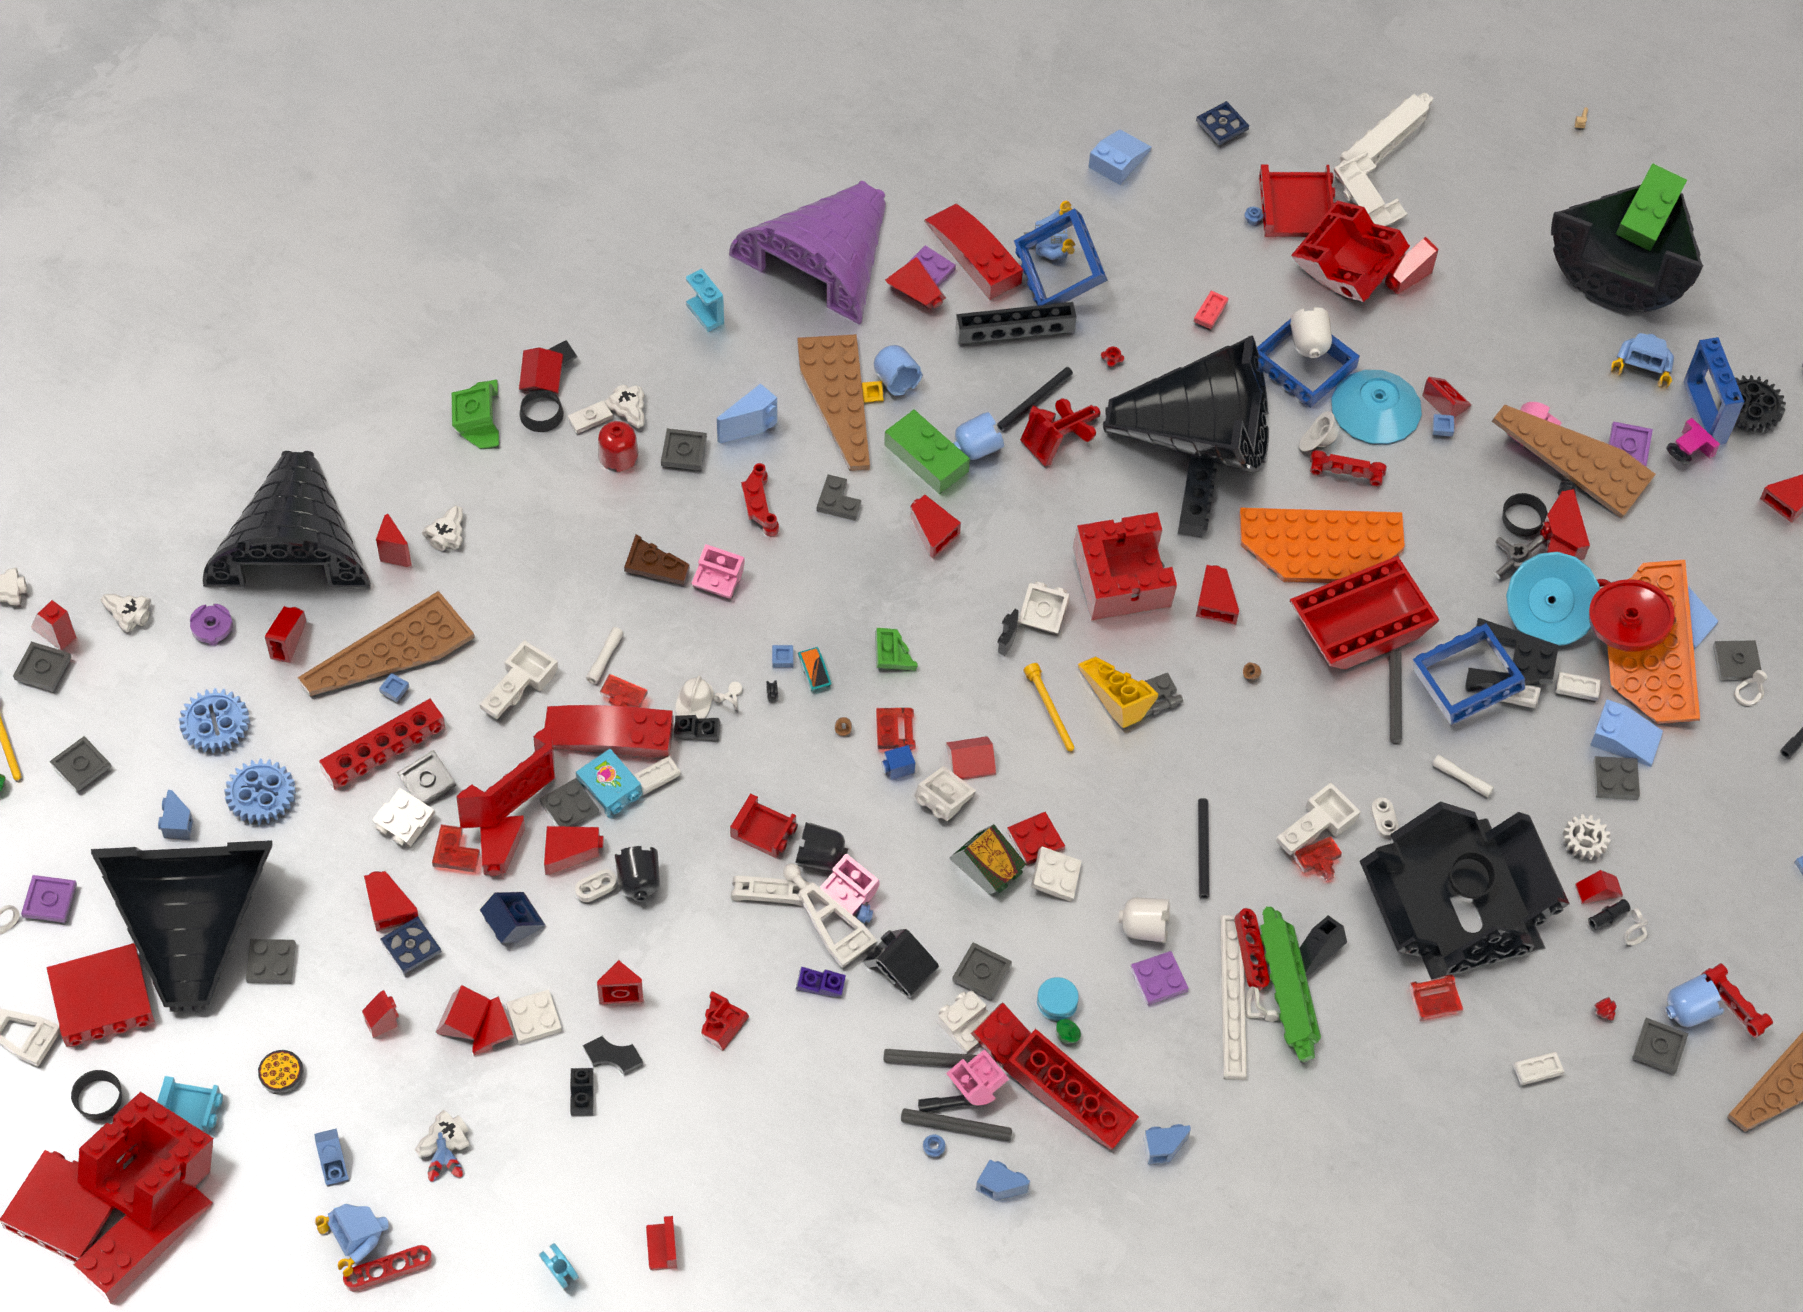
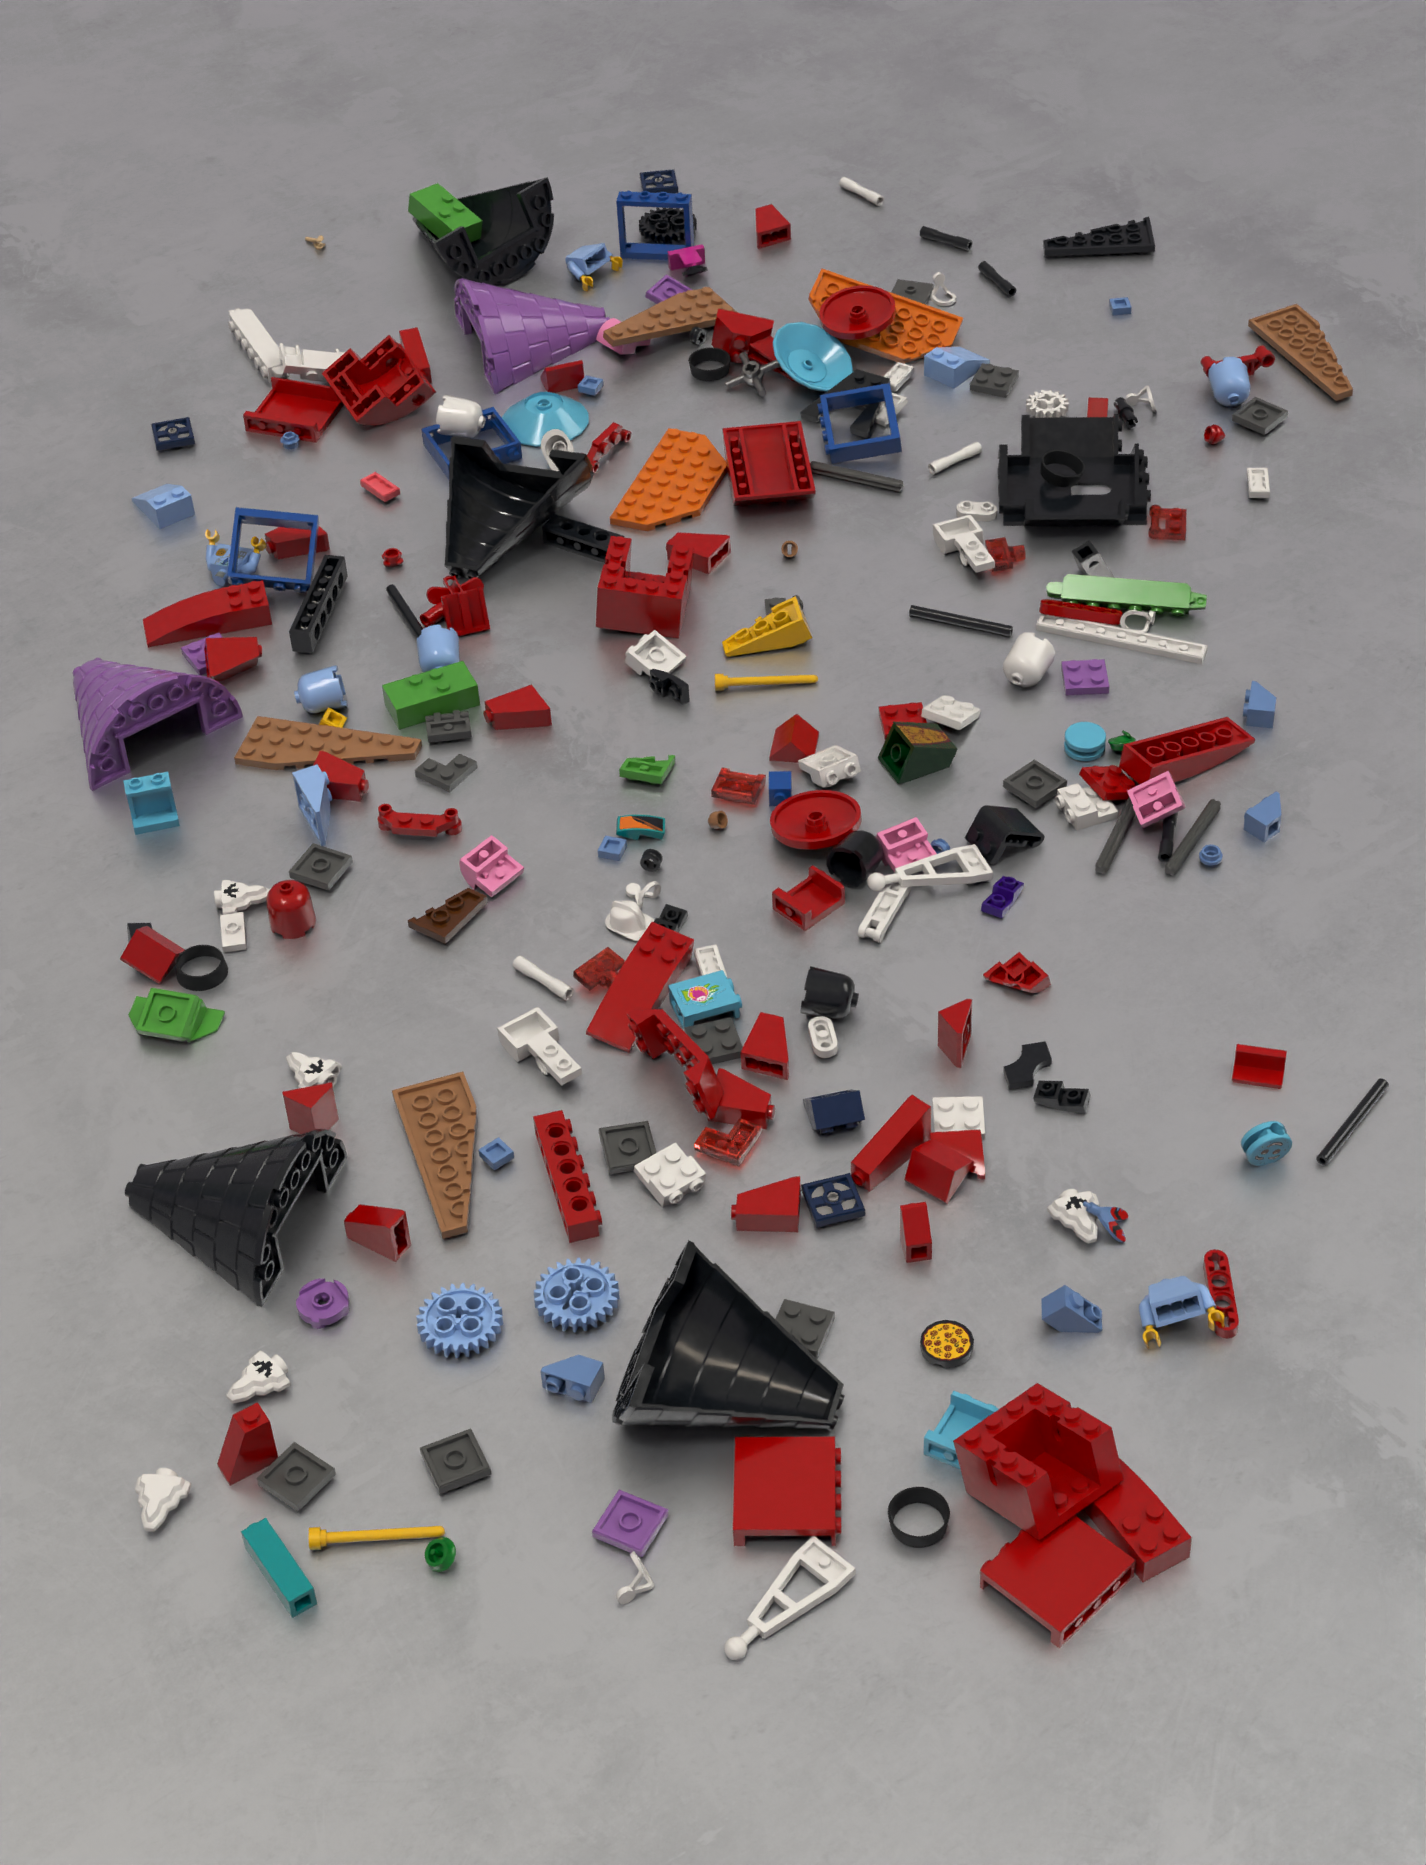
camera: 65 degrees left, 15 degrees down
none -> red slope [265,526,330,560]
none -> red slope [313,751,369,802]
none -> dark grey plate [425,710,472,743]
none -> medium lavender cone [454,278,609,394]
none -> red dish [770,790,862,849]
none -> red slope [851,1095,931,1192]

